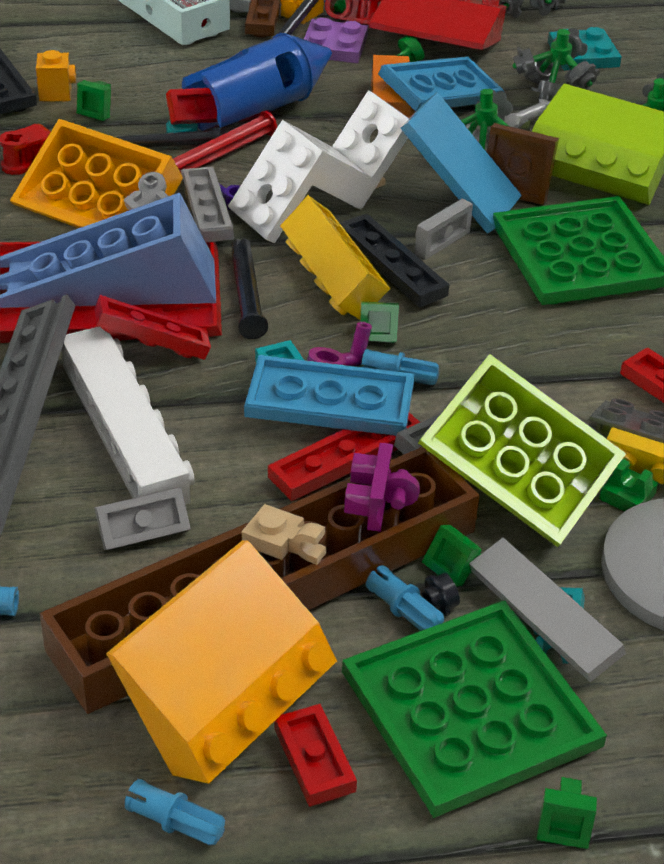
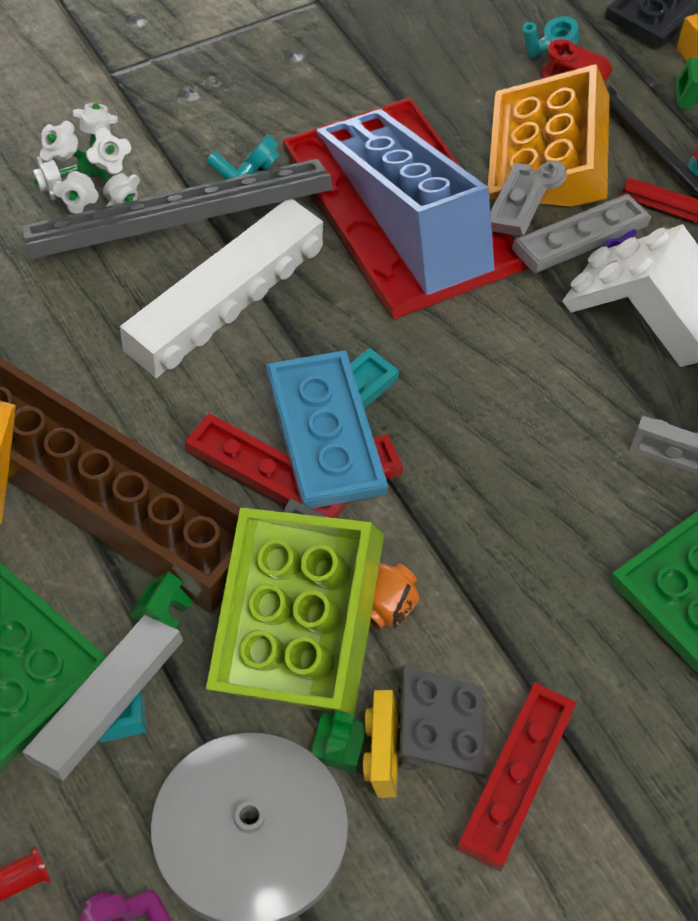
camera: 65 degrees right, 15 degrees up
red plate [94,295,211,360] -> none
light grey plate [94,487,191,550] -> none
black axle [231,238,268,339] -> none
tan plate [241,504,326,565] -> none
yellow brick [280,195,390,320] -> none
magenta plate [307,322,372,367] -> none
black plate [340,214,450,307] -> none
magenta hips [344,443,420,532] -> none
green tile [360,301,399,342] -> none
dark azure axle [361,349,439,385] -> none
dark azure axle [366,565,444,631] -> none
black plate [421,573,460,616] -> none

